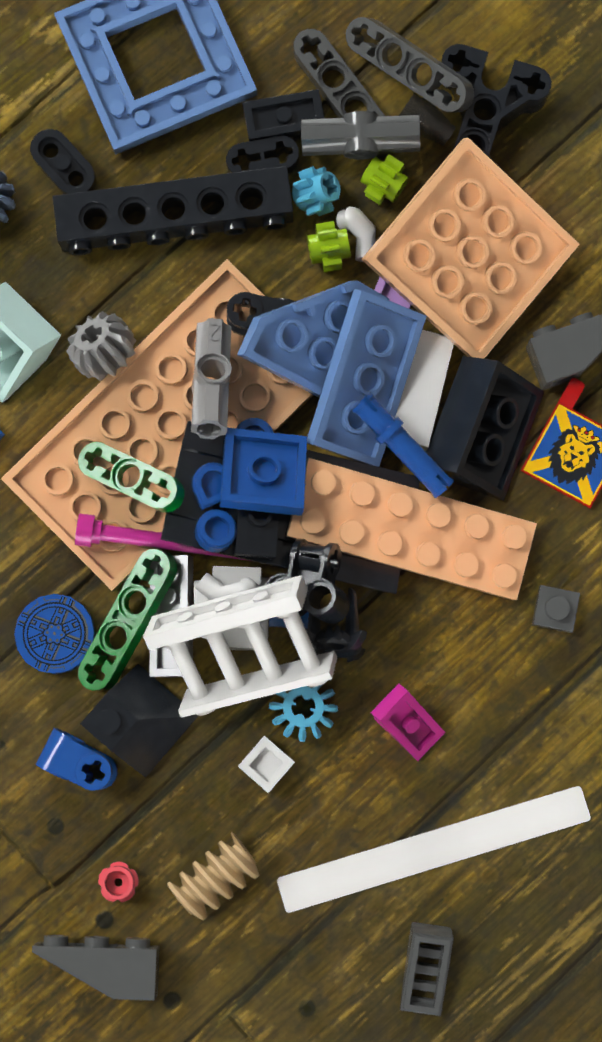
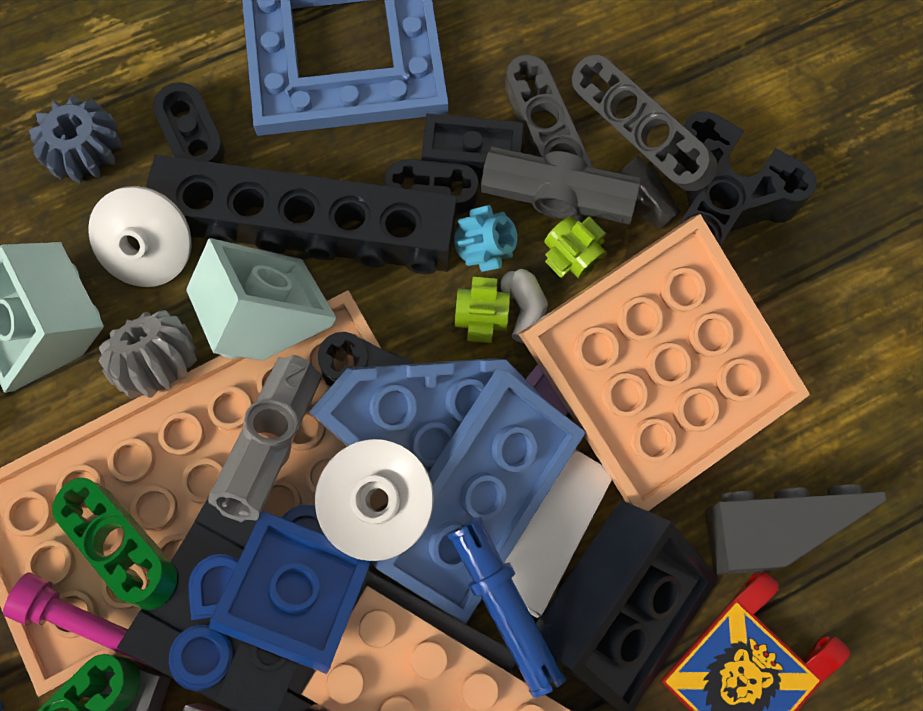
camera: 10 degrees right, 10 degrees down
none -> white dish [88,186,192,287]
none -> light aqua slope [186,238,336,361]
none -> white dish [315,439,434,561]

